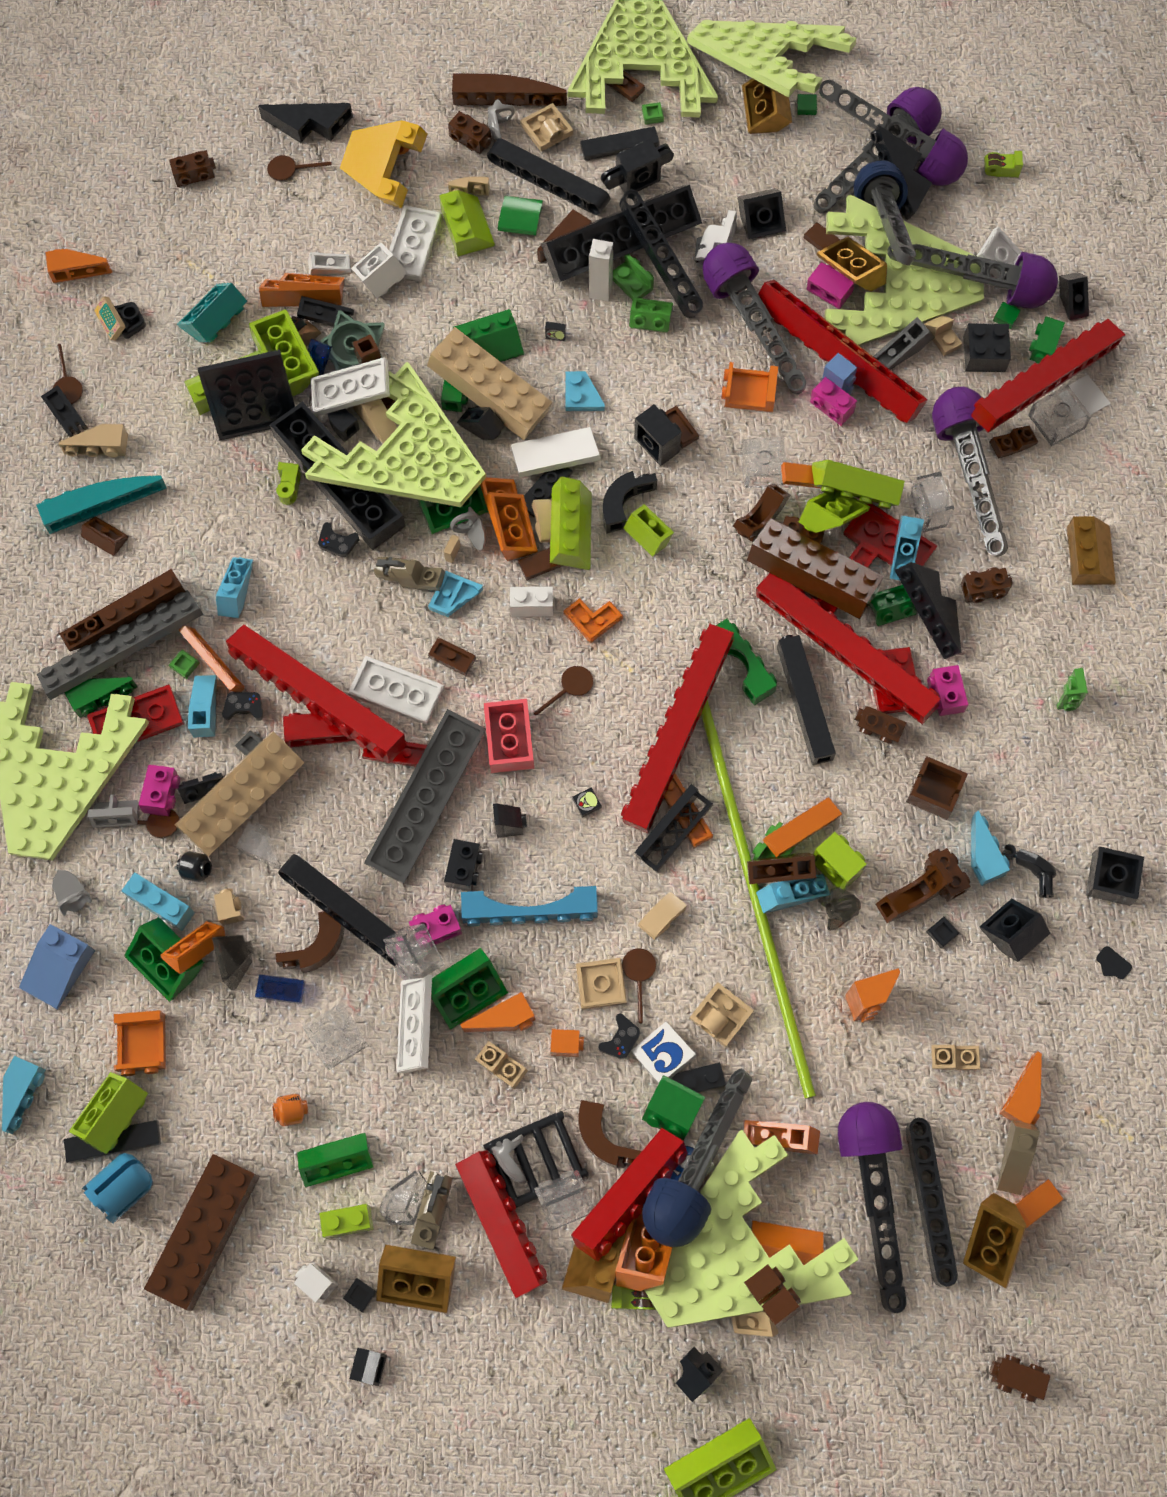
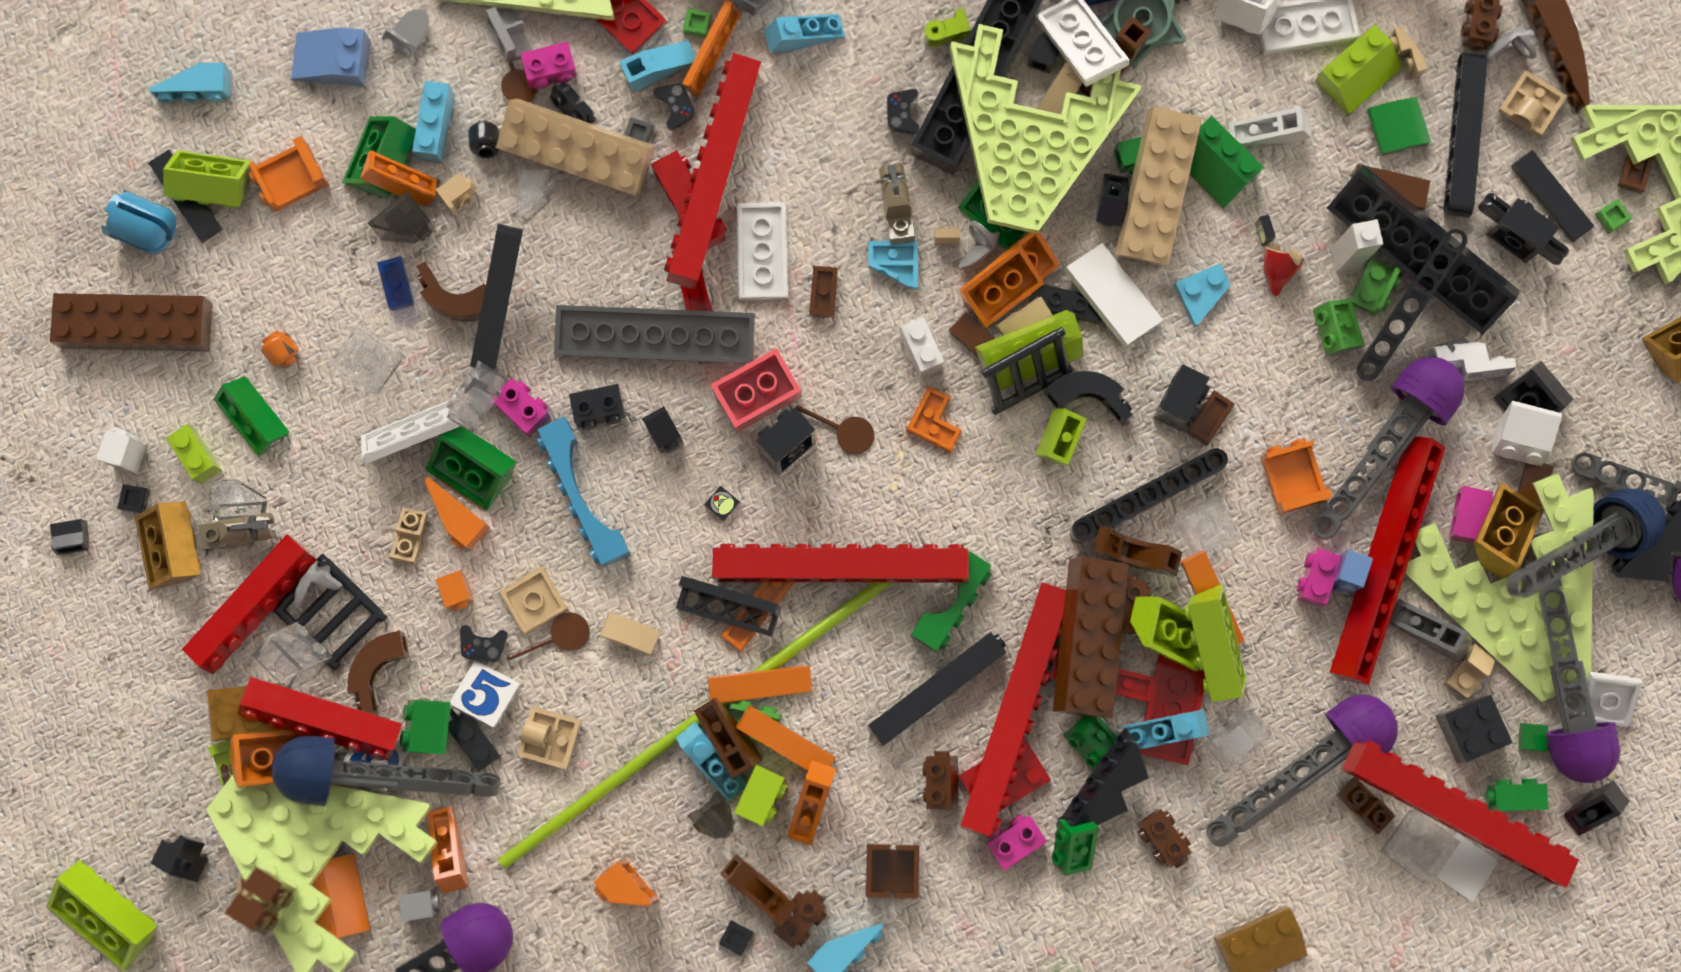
camera: 65 degrees right, 10 degrees up
none -> light grey brick [398,890,441,922]
none -> orange tile [707,665,812,703]
none -> black brick [756,407,816,476]
none -> orange slope [787,761,836,845]
none -> black bar [981,327,1073,415]
none -> green bracket [1052,819,1099,876]
none -> black beam [1069,448,1228,544]
none -> white slope [1229,107,1311,146]
none -> red hat [1264,241,1305,296]
none -> white slope [1492,401,1562,467]

